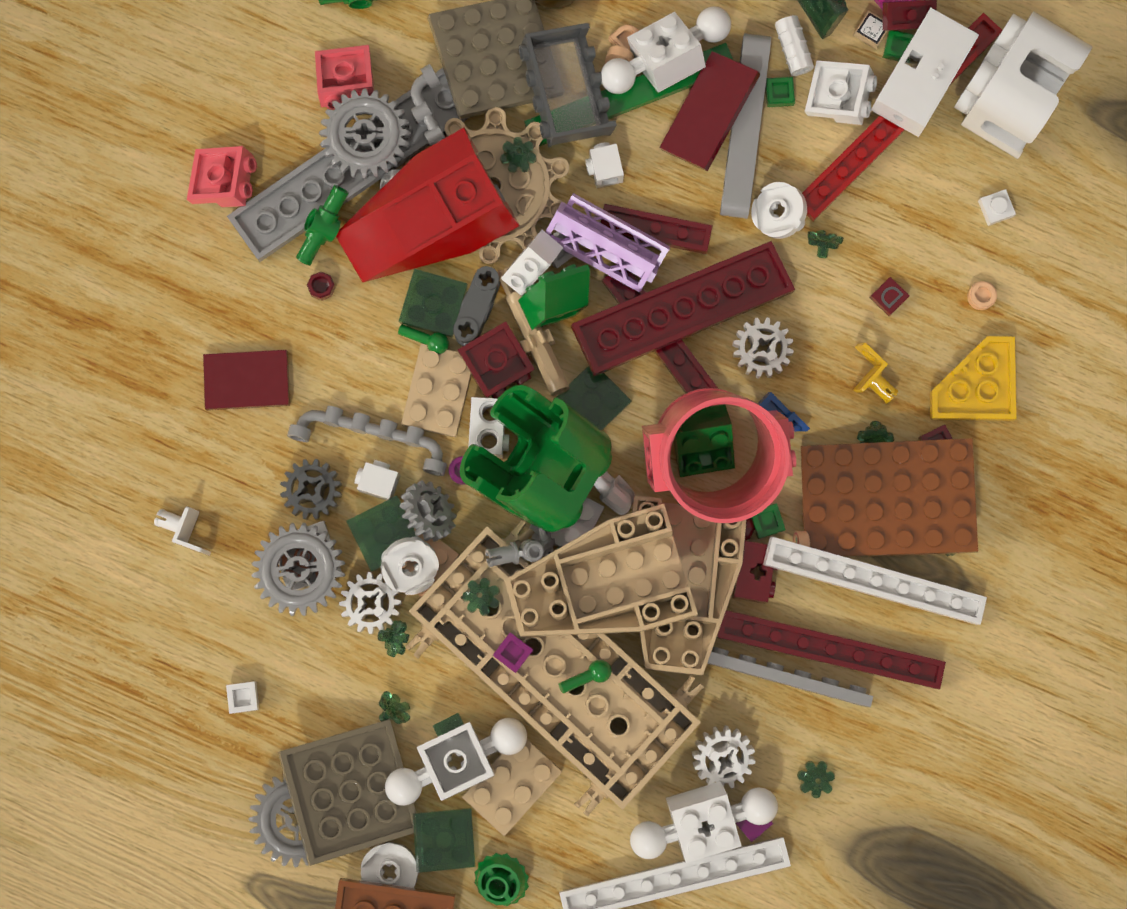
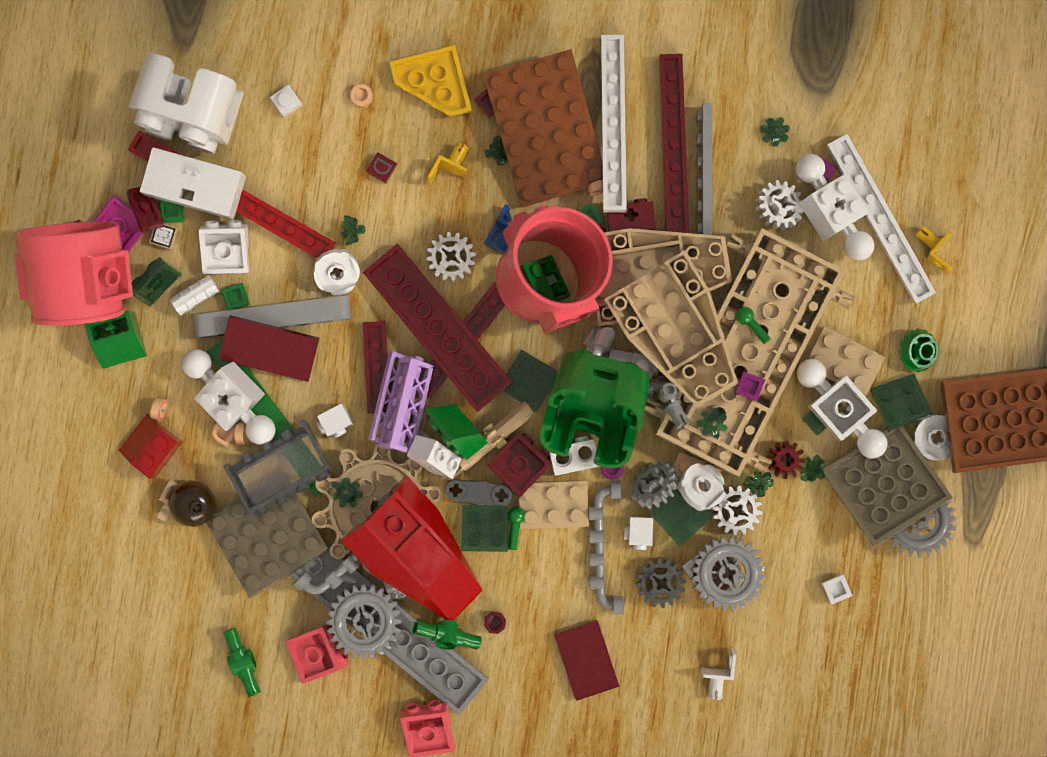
camera: 105 degrees left, 5 degrees up
none -> dark red gear [766,440,806,479]

